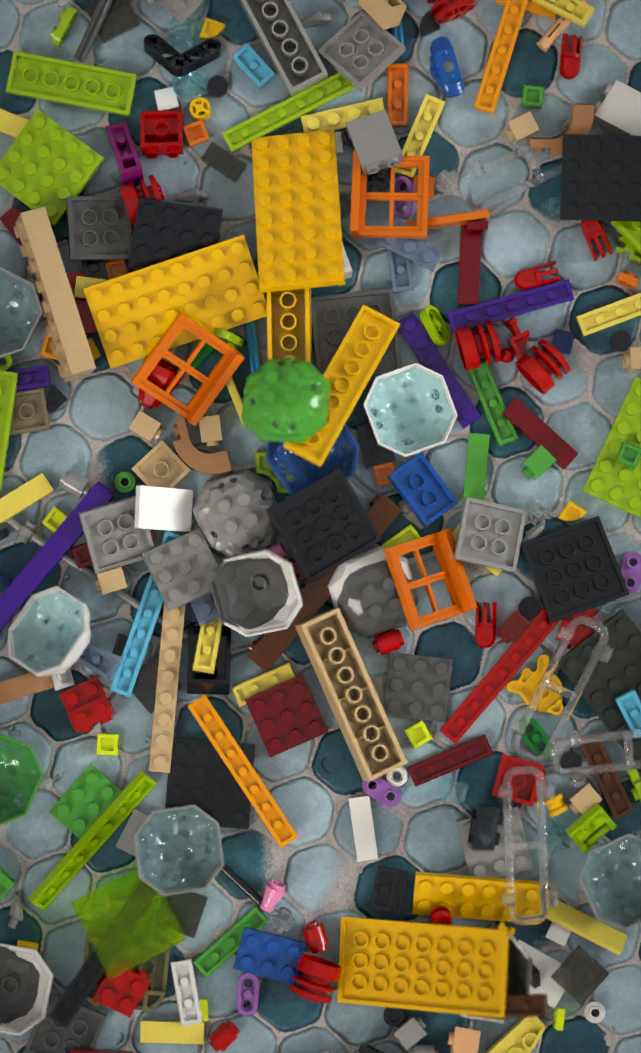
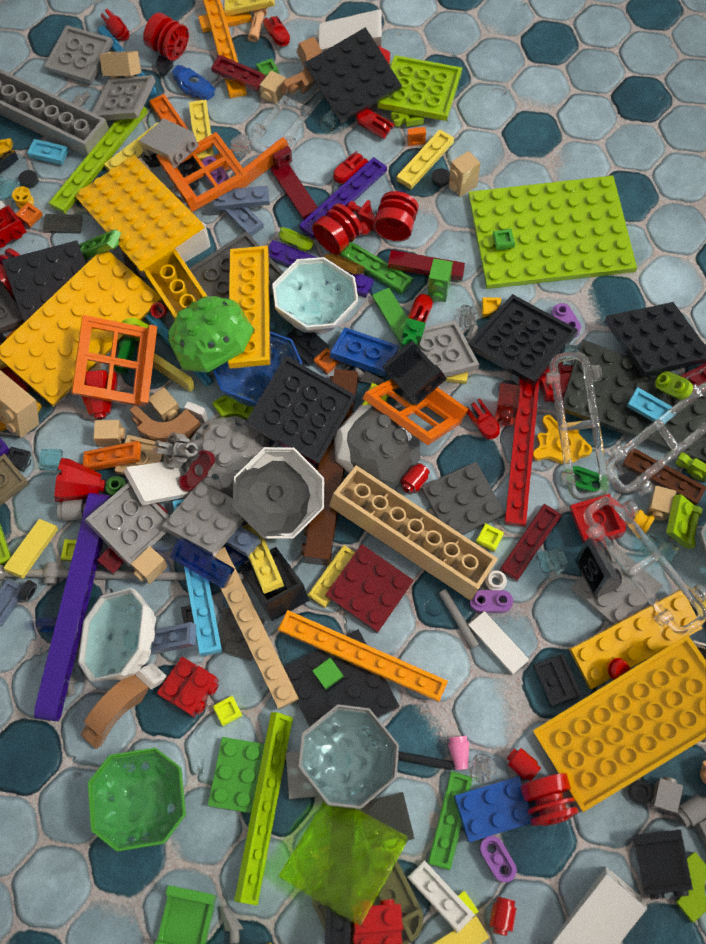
camera: 30 degrees left, 20 degrees down
none -> clear light blue tile [39,449,63,471]
none -> red cone [54,458,105,503]
none -> bright green plate [79,229,121,260]
none -> orange tile [83,441,141,471]
none -> red hinge [150,302,168,318]
none -> light grey pin [154,432,198,468]
none -> clear blue plate [170,538,235,589]
none -> dark red piece [179,450,215,491]
none -> white tile [184,402,208,423]
none -> dark red plate [211,55,266,92]
none -> bright green tile [313,658,344,690]
none -> pearl gold tile [324,253,365,275]
none -> black panel [383,341,447,406]
none -> green plate [401,318,426,348]
none -> red arm [406,294,433,323]
none -> light grey bar [439,589,479,649]

